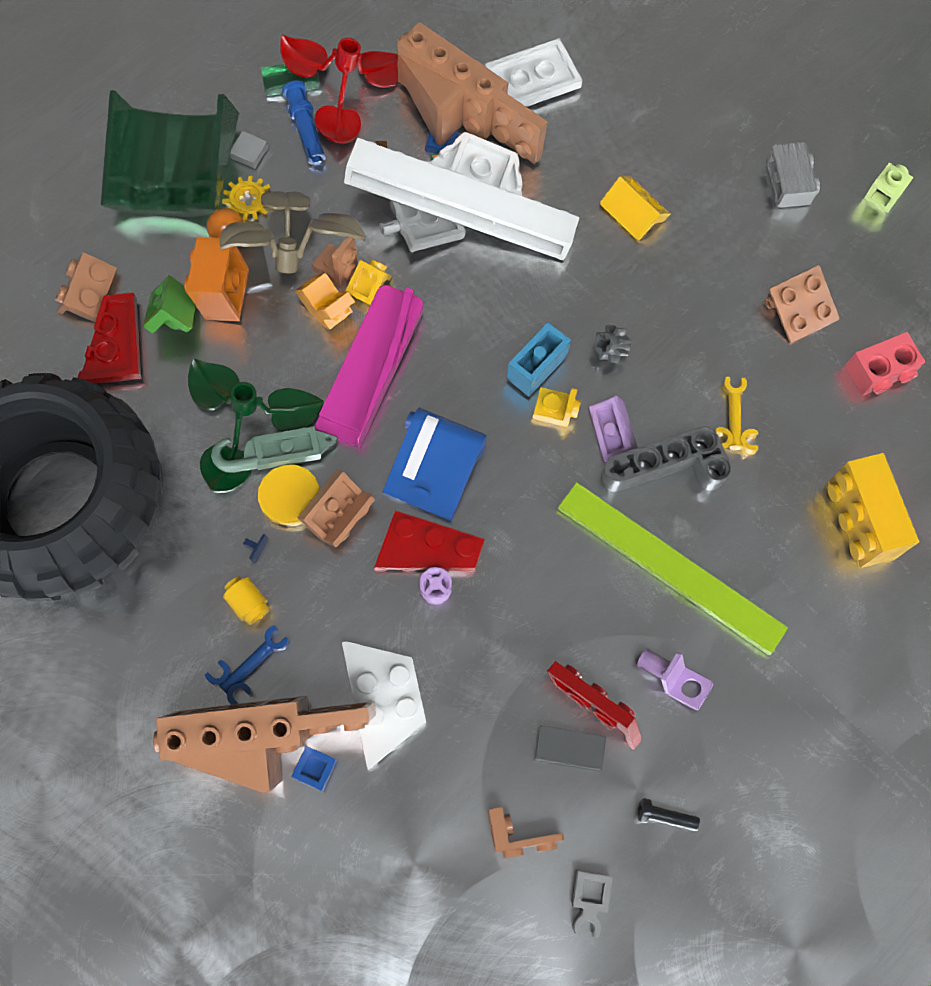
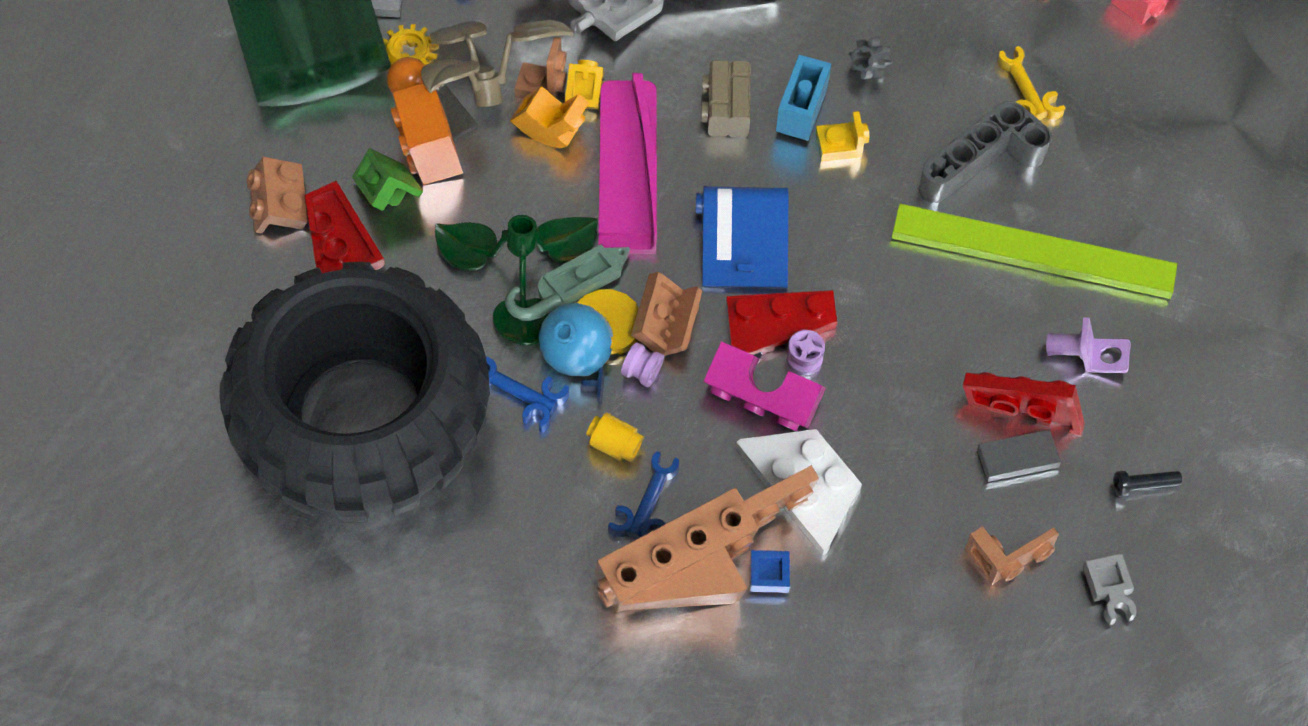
camera: 20 degrees left, 10 degrees down
lavender slope [589,396,638,463] -> none
yellow brick [827,453,919,568] -> none
none -> blue bar [486,357,569,433]
none -> dark azure cylinder [538,303,613,377]
none -> lavender wheel [621,342,664,387]
none -> dark tan brick [701,60,751,137]
none -> dark pink arch [703,341,826,432]

